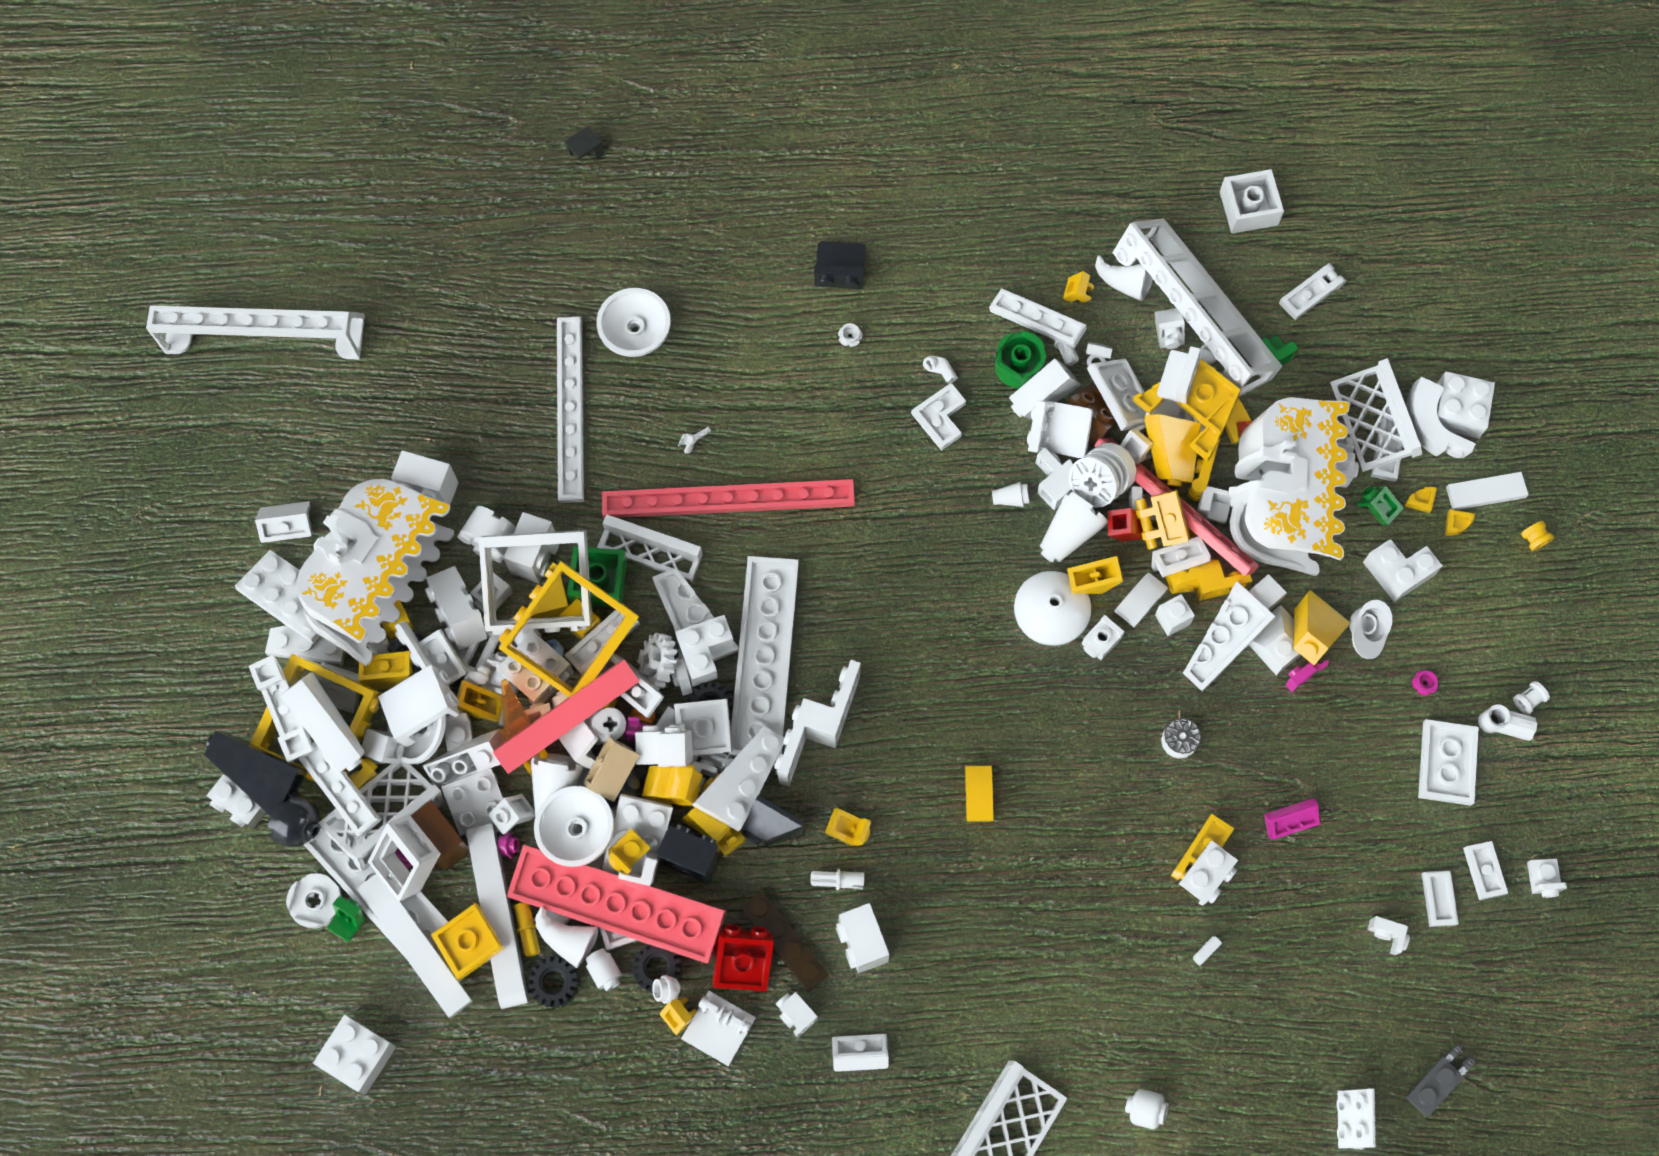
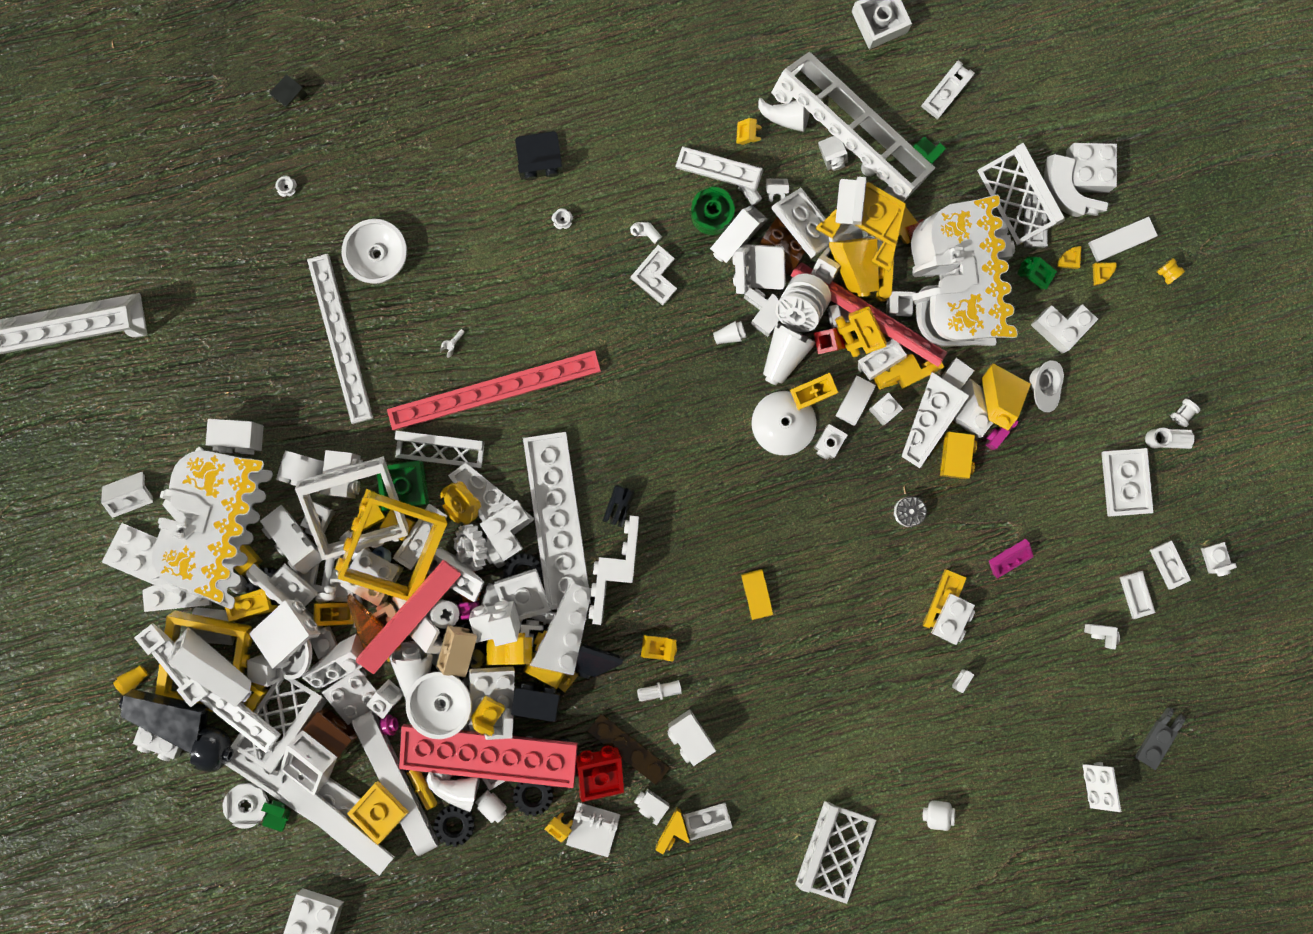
camera: 15 degrees left, 15 degrees up
white plate [653,975,680,1004] -> none
dark pink plate [1412,671,1438,696] -> none
none -> yellow cone [113,665,149,695]
none -> white plate [275,176,297,197]
none -> yellow plate [440,481,481,525]
none -> black arm [602,485,635,528]
none -> yellow slope [655,807,690,854]
none -> yellow brick [940,432,977,479]

